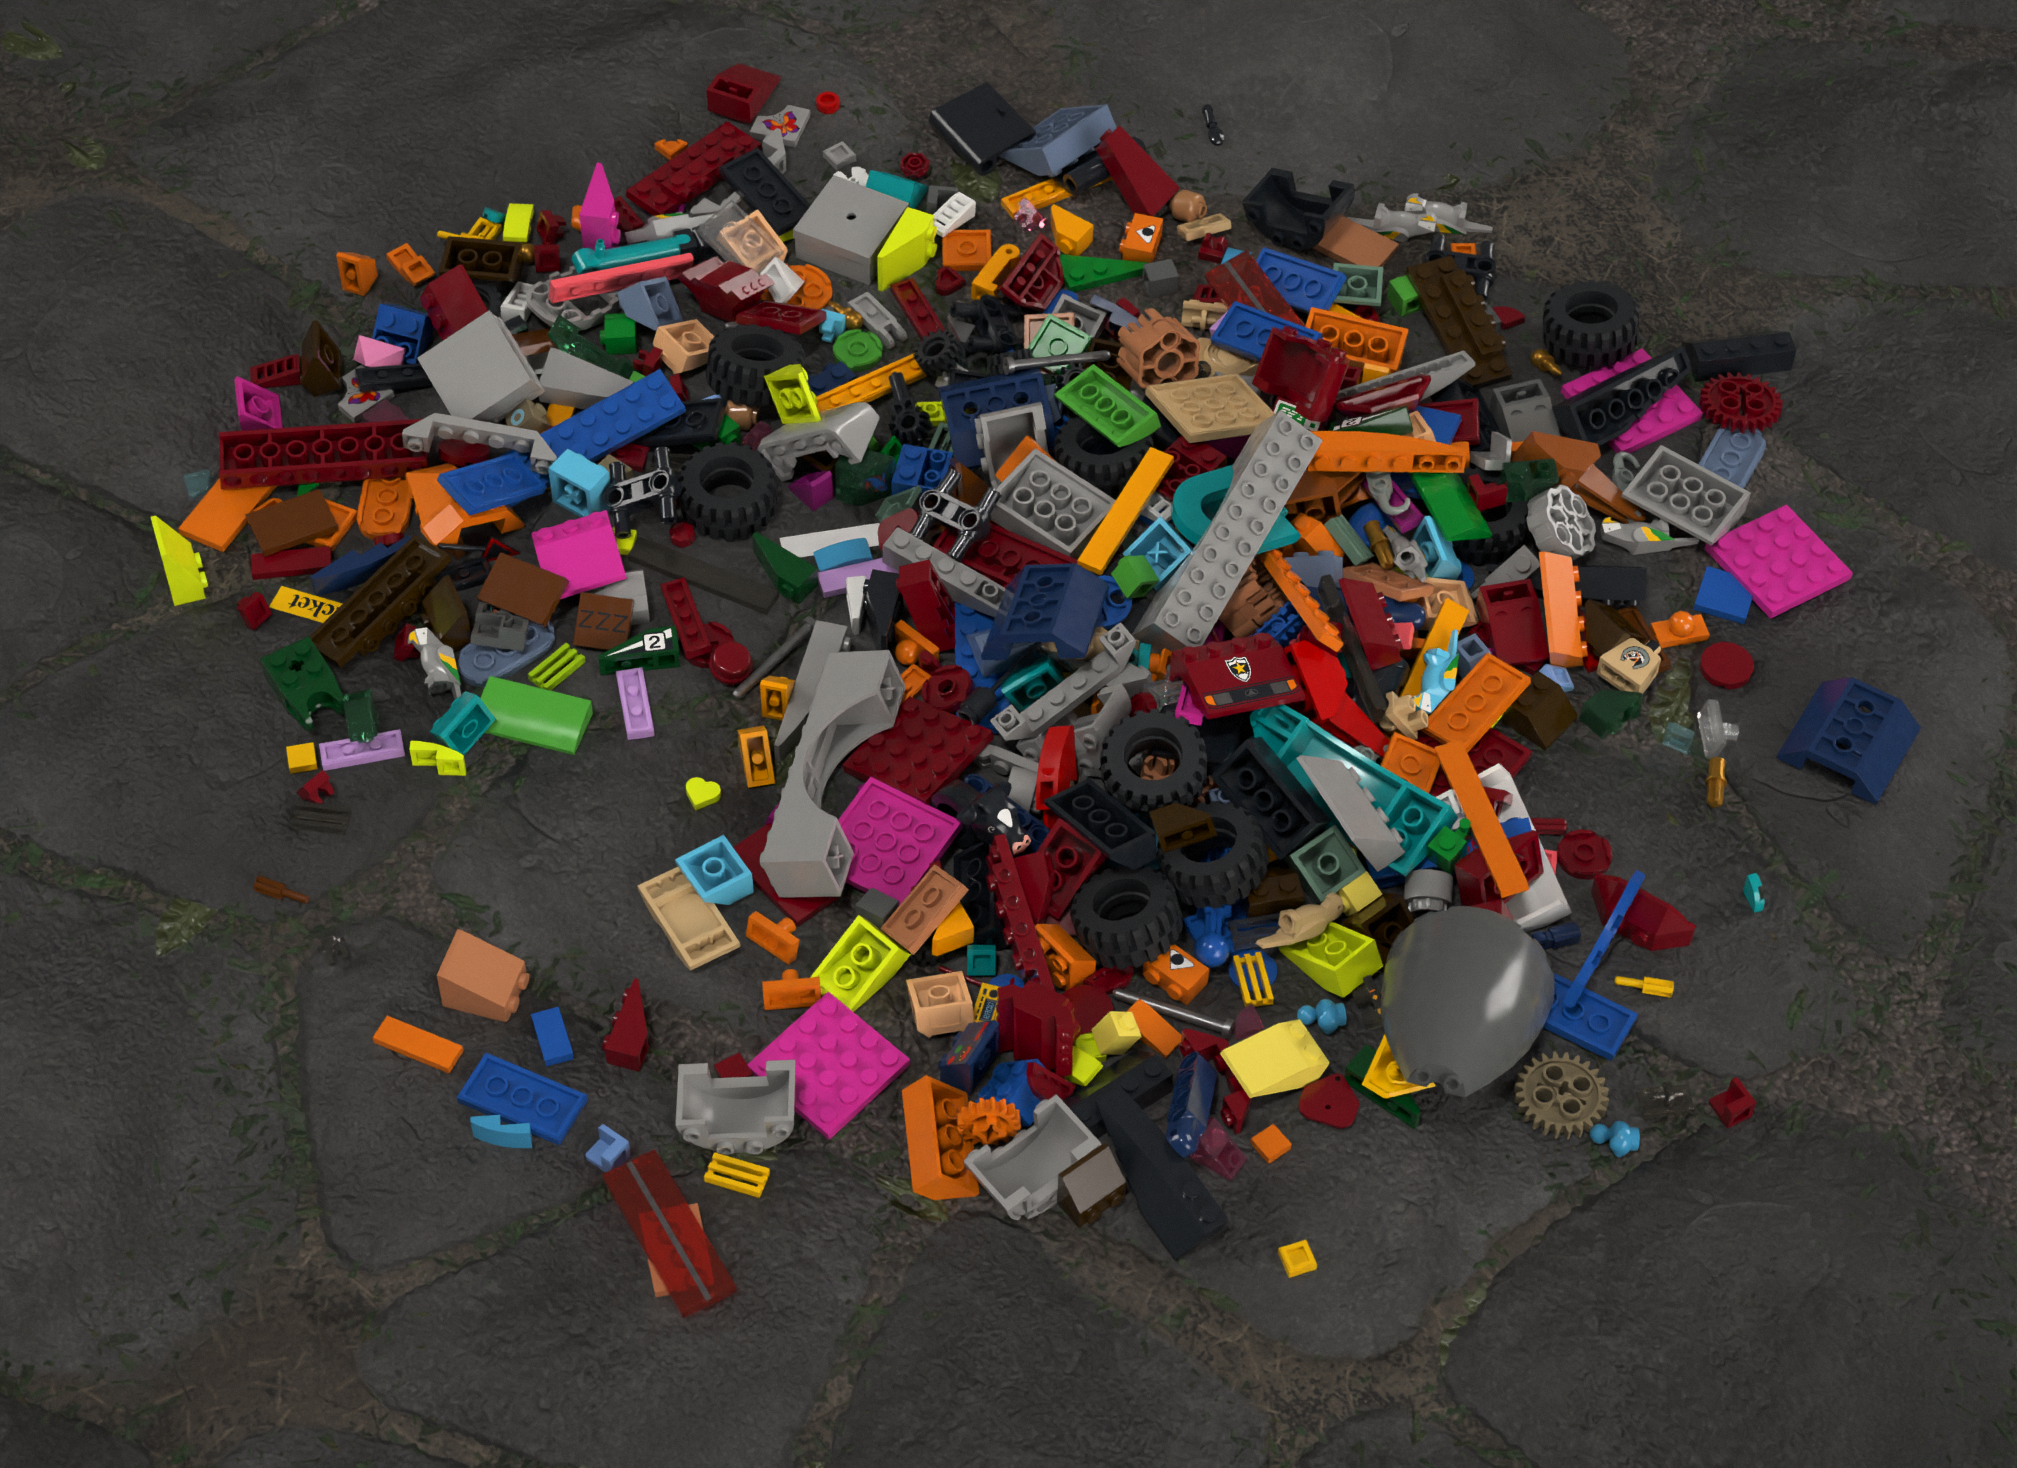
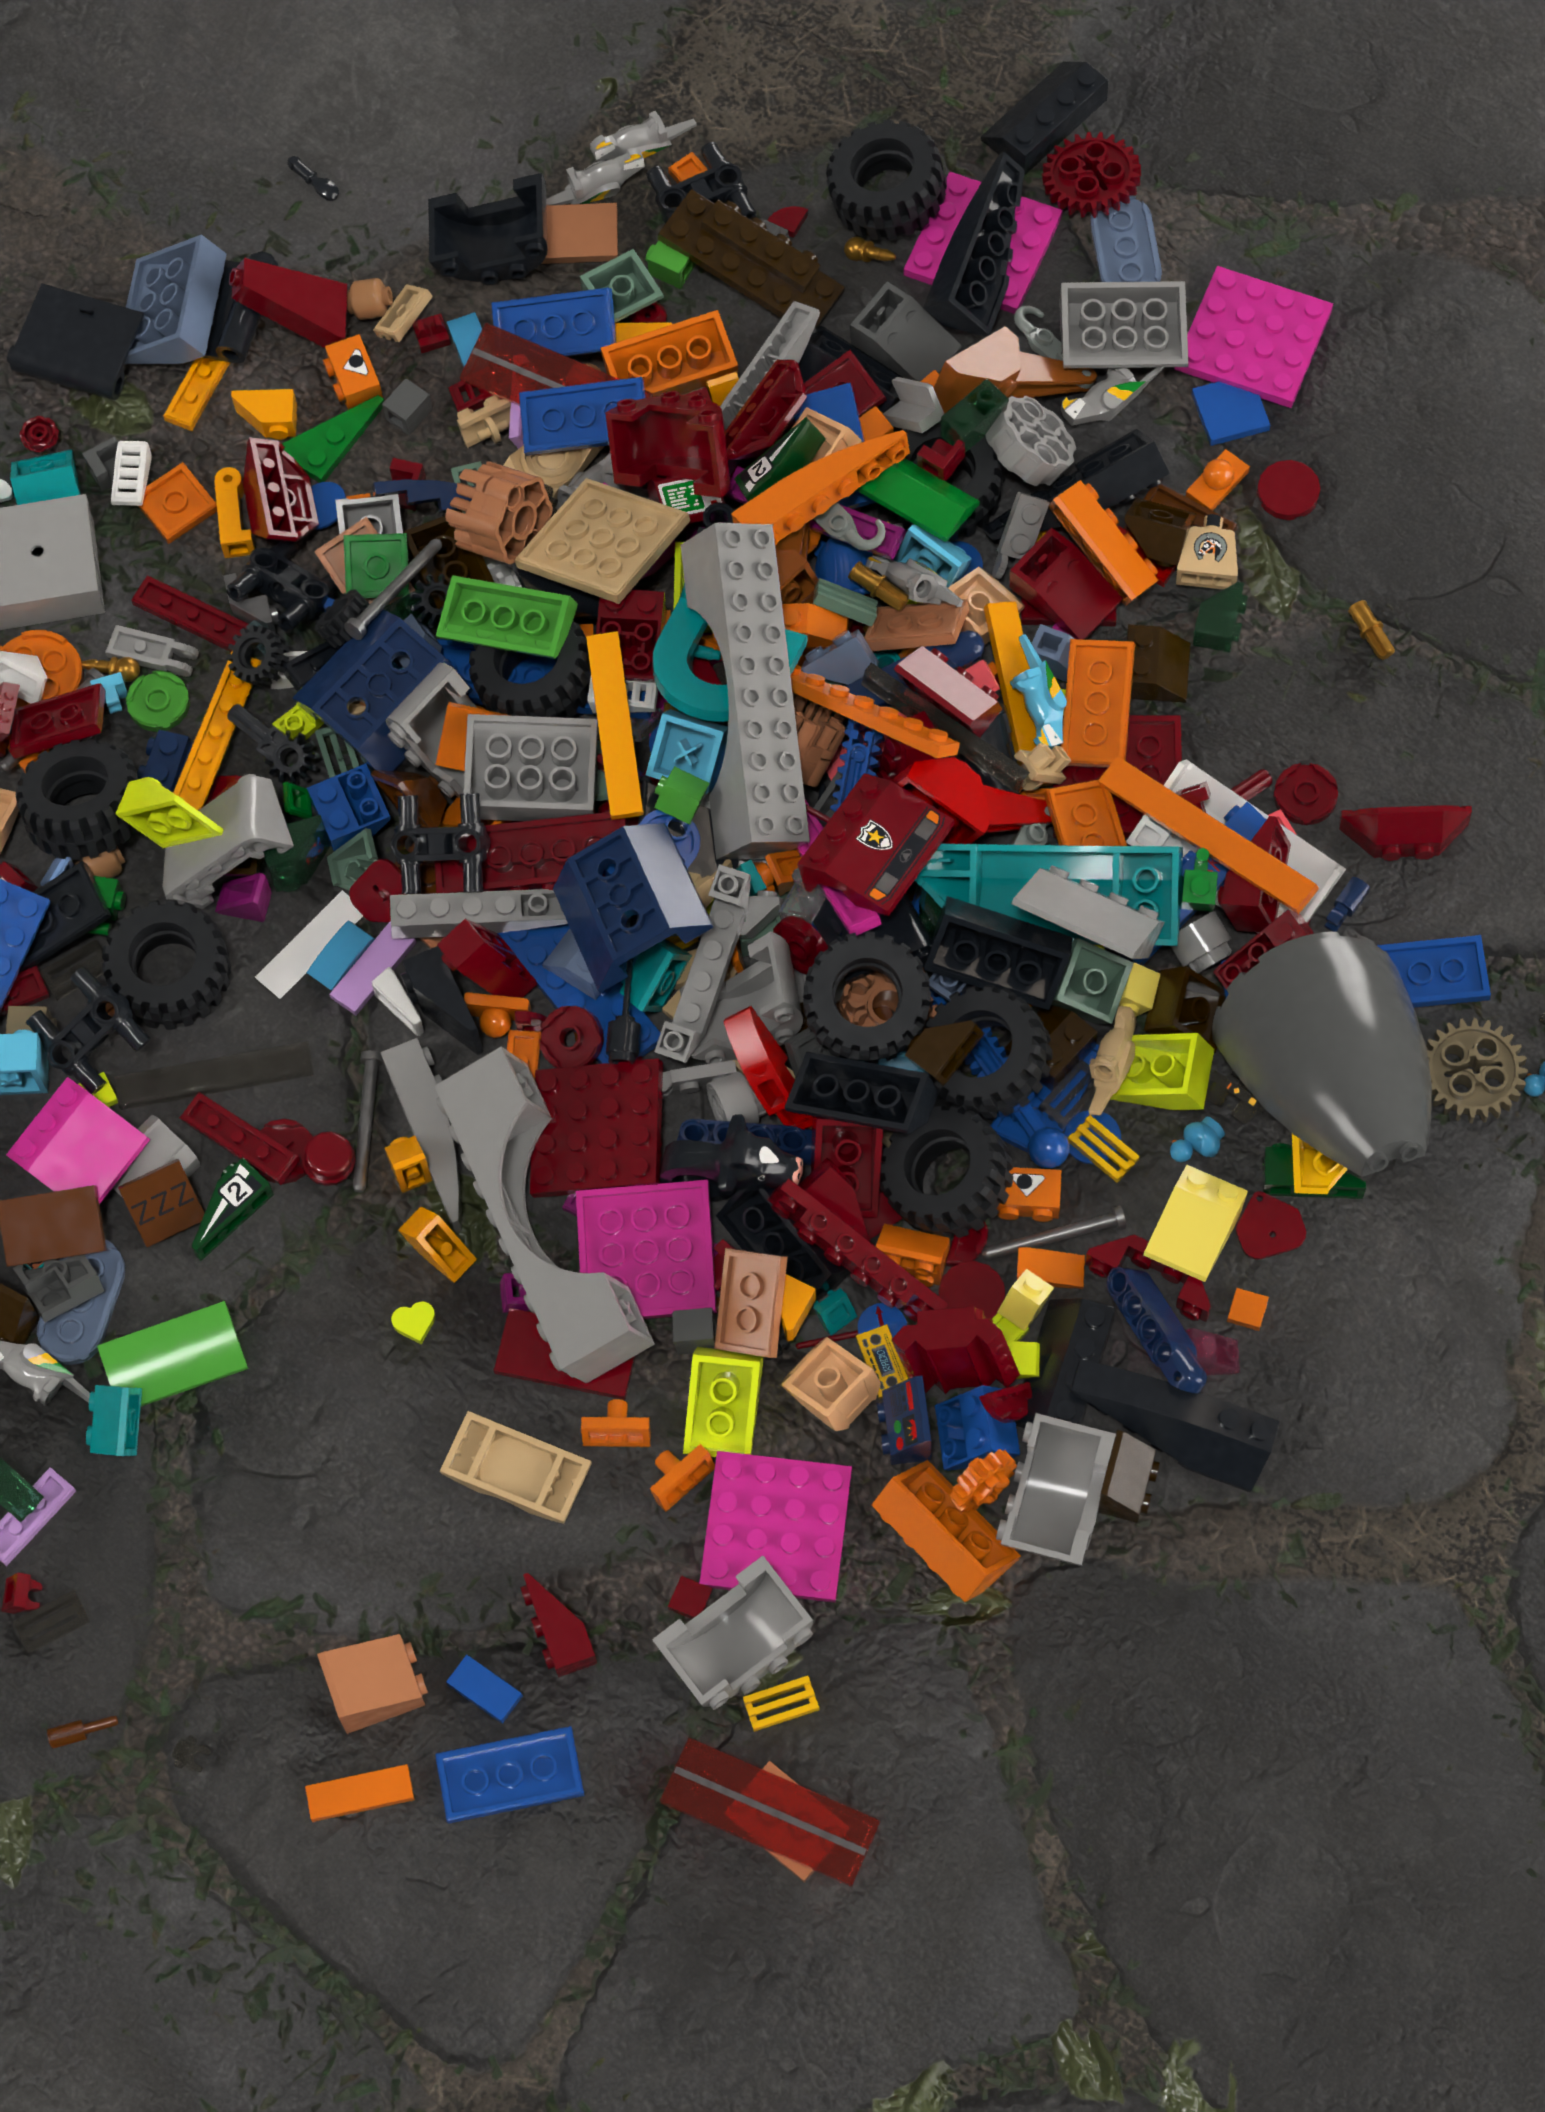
camera: 30 degrees left, 15 degrees up
neon yellow slope [409,741,466,776] -> none
dark azure slope [470,1115,532,1148] -> none
lime tile [528,643,586,691] -> none
medium blue panel [586,1124,631,1177] -> none
lavender tile [616,667,655,740] -> none
dark red tile [669,521,695,548] -> none
medium azure slope [675,835,753,905] -> none
clear pink tile [742,421,773,451] -> none
dark green slope [753,532,818,604] -> none
neon yellow slope [877,207,937,292] -> none
dark red tile [935,267,965,296] -> none
clear pink tile [1015,197,1048,231] -> none
clear pink tile [1234,1004,1264,1040] -> none
yellow tile [1278,1240,1317,1278] -> none
light blue slope [1539,664,1574,692] -> none
blue tile [1562,870,1645,1008] -> none
yellow axle [1614,976,1674,998] -> none
clear light blue tile [1662,722,1695,755] -> none
clear tile [1697,699,1739,759] -> none
teal tile [1743,873,1765,913] -> none
dark blue slope [1777,677,1921,805] -> none

